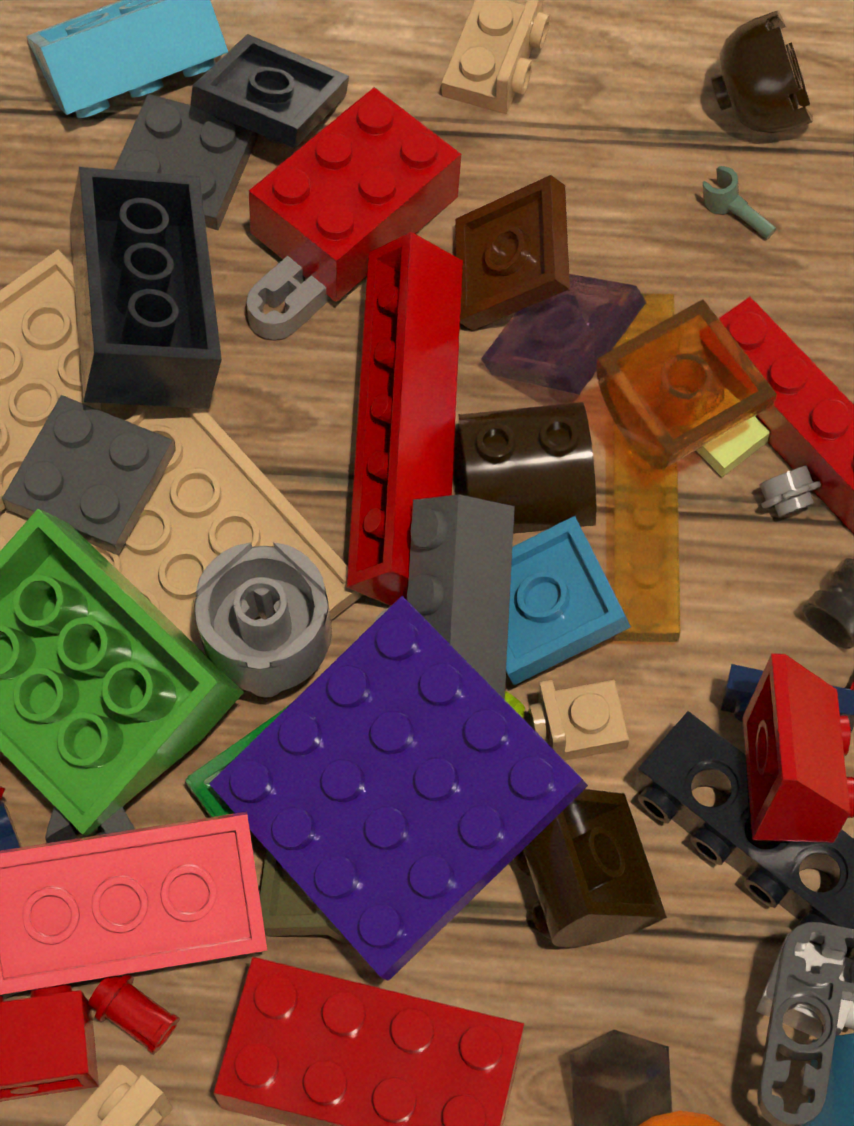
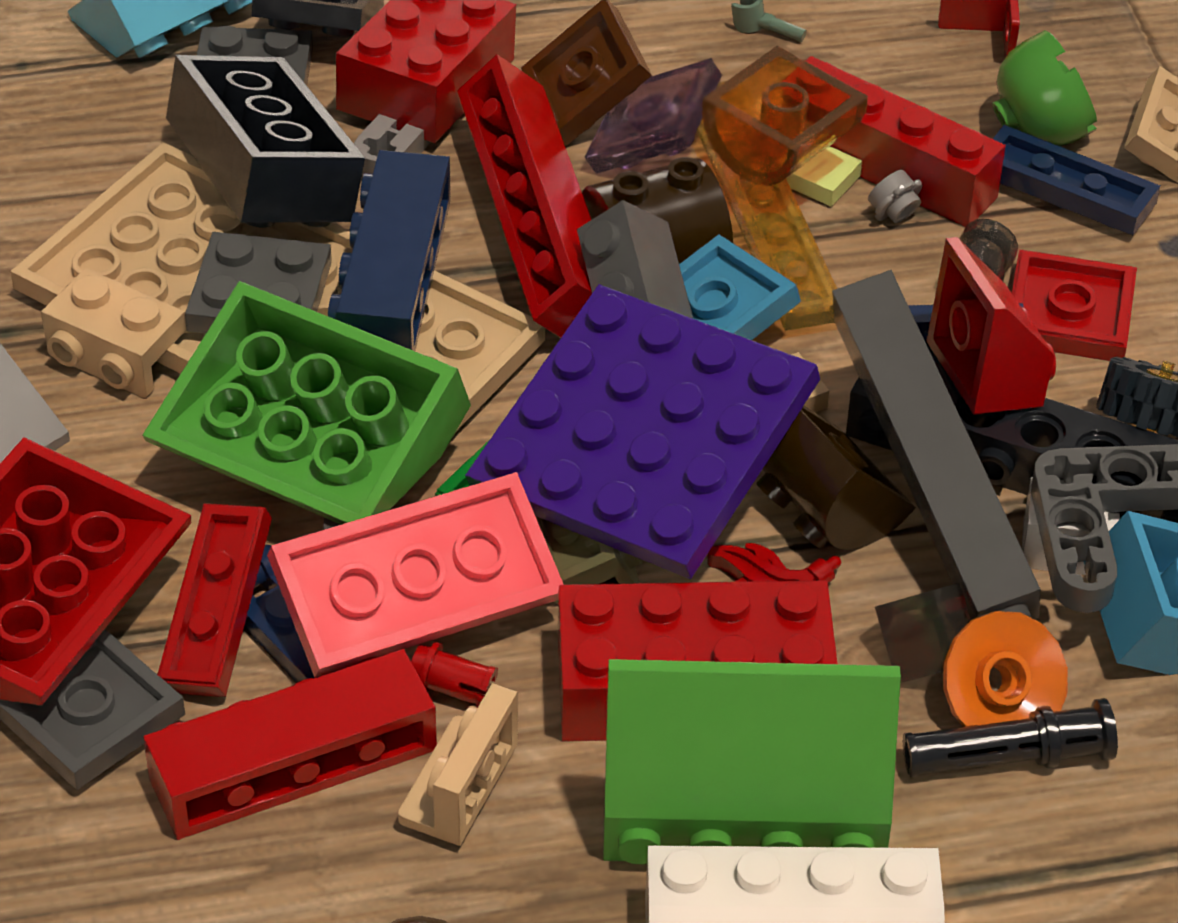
camera: 20 degrees left, 20 degrees down
light grey brick [195,542,333,697] -> none
none -> dark blue brick [328,150,451,351]
none -> red piece [707,543,842,583]
none -> dark grey brick [832,270,1041,621]

